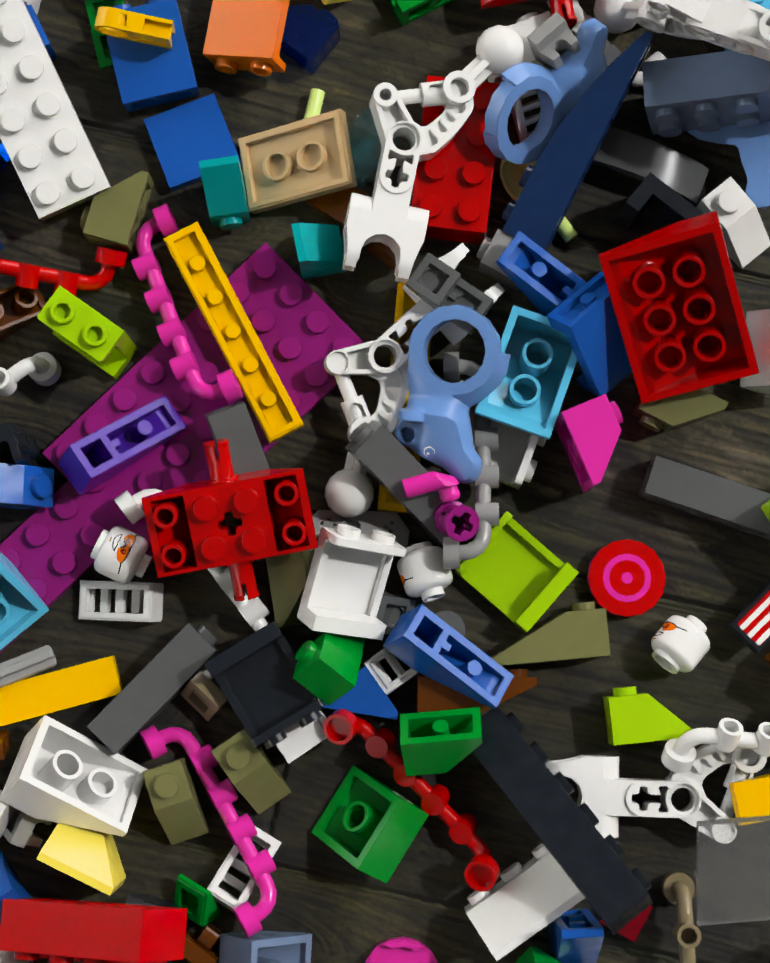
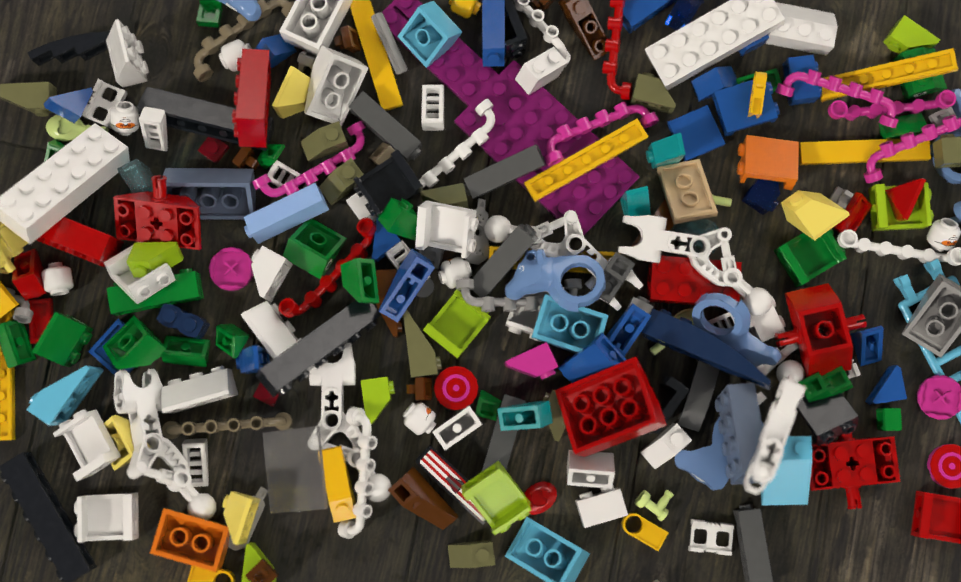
camera: 85 degrees right, 0 degrees up
lime panel [37,285,138,379] -> none
dark purple slope [58,395,187,495] -> none
white head [90,526,152,584] -> none
red slope [141,438,318,601] -> none
dark pink arm [402,471,460,503] -> none
magenta bush [434,500,479,541] -> none
light grey tile [527,12,581,69] -> none
none -> light blue brick [244,183,329,244]
none -> white slope [251,246,293,302]
none -> reddish brown tile [406,377,432,400]
none -> white brick [433,406,482,450]
none -> green slope [475,390,501,421]
none -> teal slope [497,400,553,431]
none -> white brick [515,47,568,95]
none -> blue slope [691,66,737,101]

